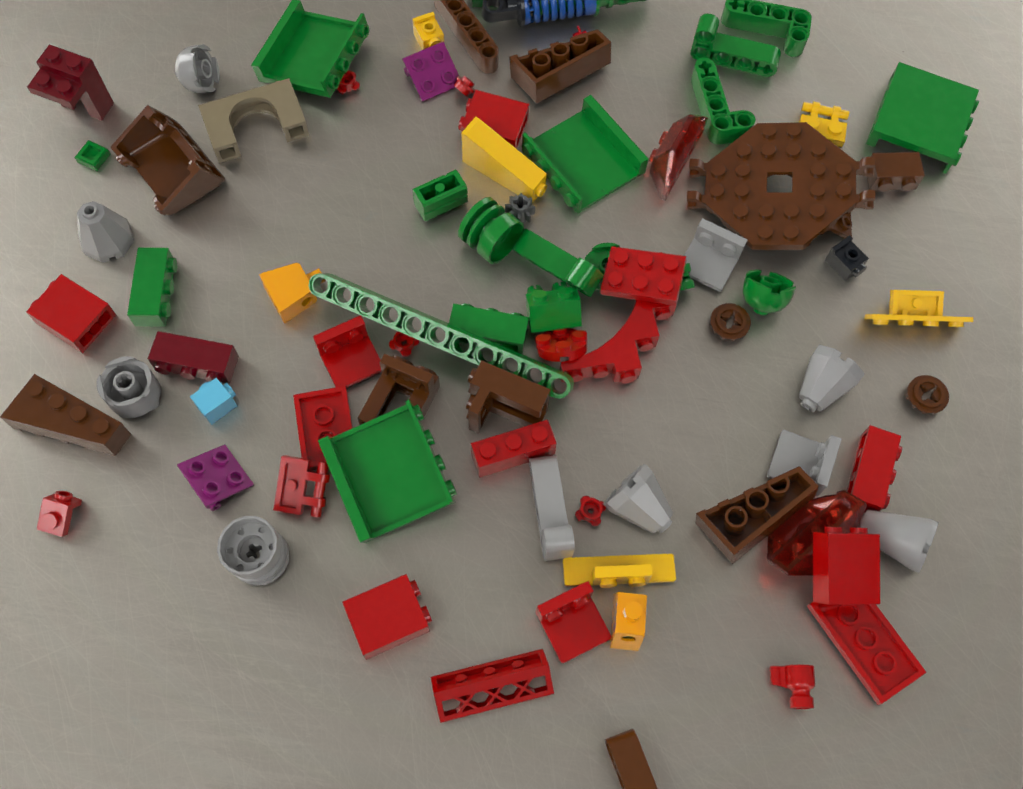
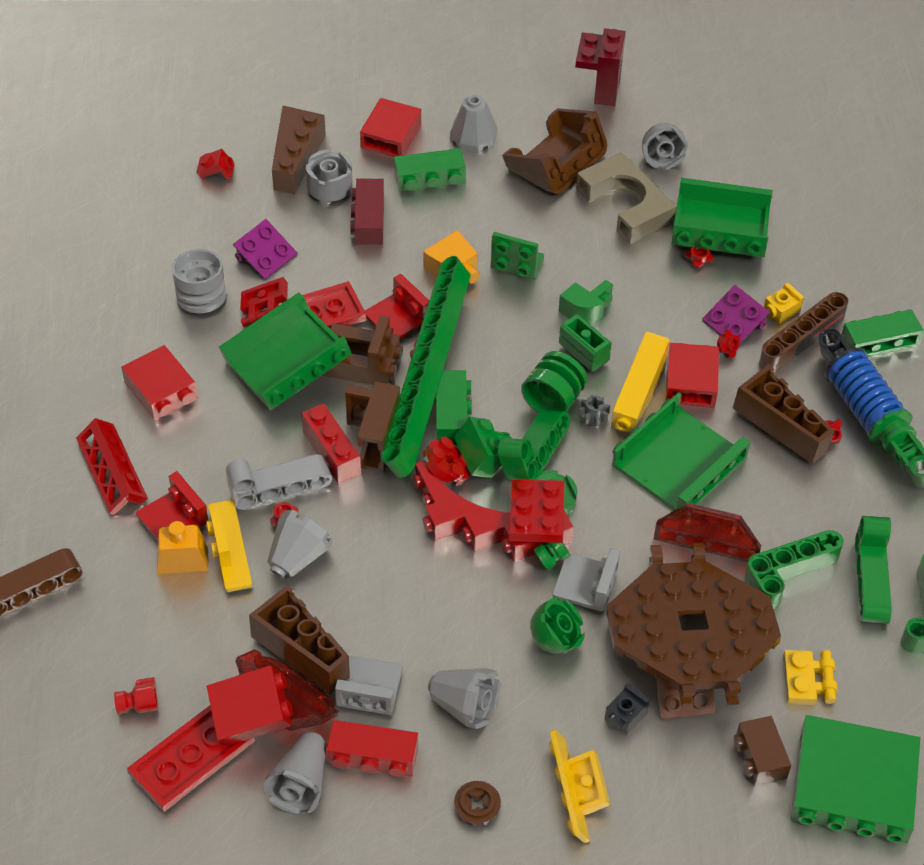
camera: 80 degrees right, 15 degrees down
green tile [74,140,111,171] -> none
medium azure brick [190,378,237,425] -> none
reddish brown gear [710,303,751,342] -> none
none -> green bracket [490,232,544,280]
none -> green brick [558,280,613,323]

